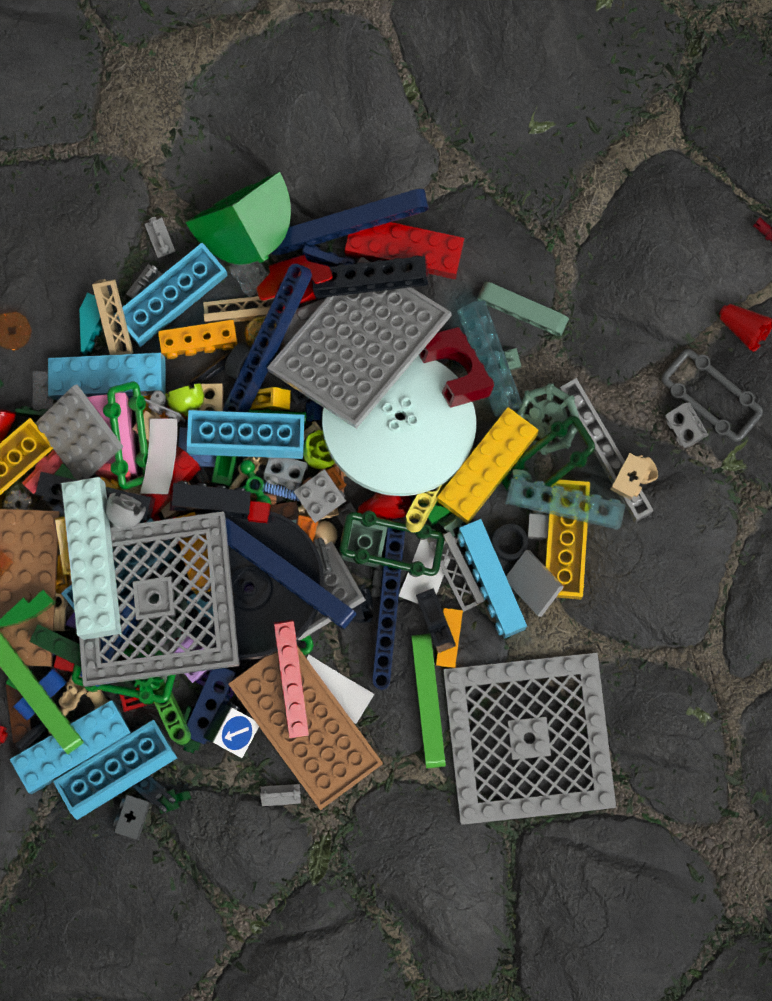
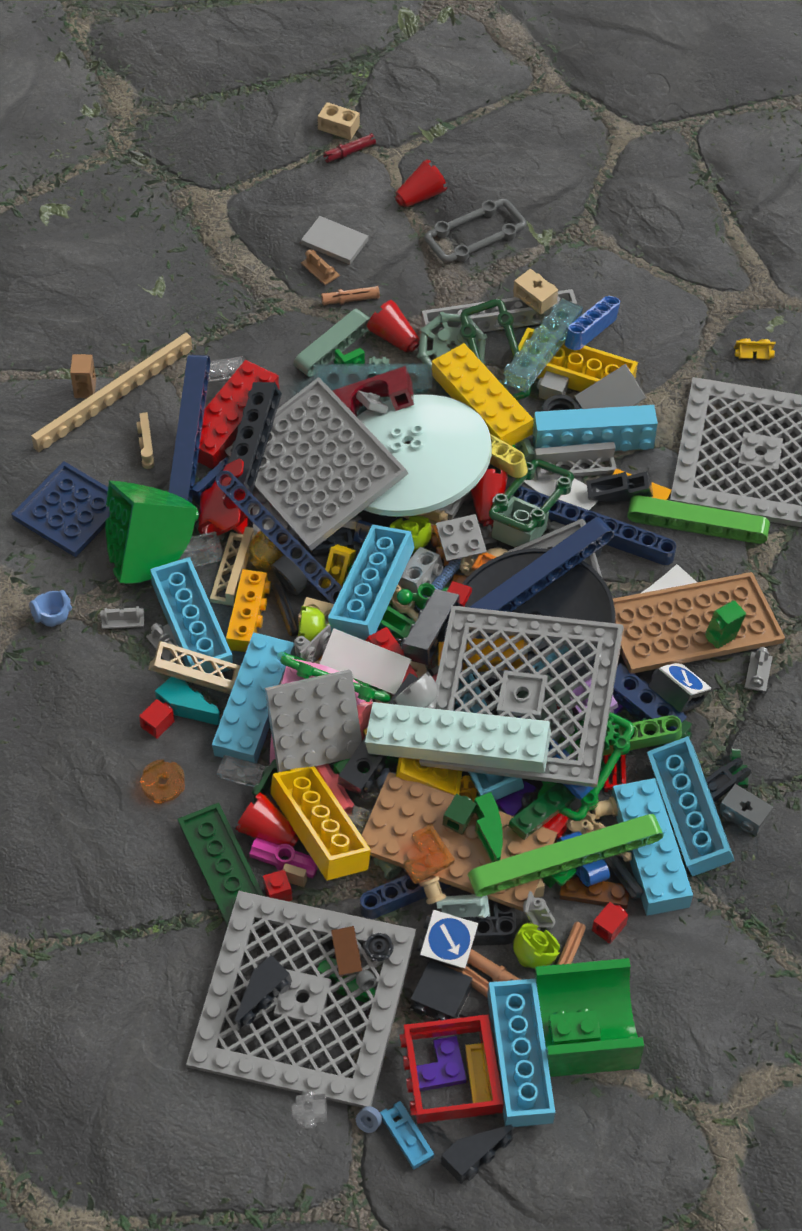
camera: 75 degrees left, 25 degrees down
plate [274,620,309,738] -> none
light grey brick [665,402,708,448] -> none
none -> dark blue plate [11,461,110,557]
none -> medium blue hair [29,590,72,627]
none -> tan plate [31,333,192,452]
none -> medium nougat brick [70,354,96,398]
none -> tan plate [137,413,154,469]
none -> red brick [139,699,174,739]
none -> clear plate [208,357,243,381]
none -> light grey tile [301,216,368,264]
none -> medium nougat hinge [301,250,340,285]
none -> nougat pin [321,286,380,306]
none -> green bracket [333,348,365,375]
none -> light grey plate [356,391,388,414]
none -> red cone [366,300,419,353]
none -> dark green brick [442,794,476,835]
none -> blue beam [565,296,620,350]
none -> green brick [705,600,746,649]
none -> yellow hinge [734,338,776,360]

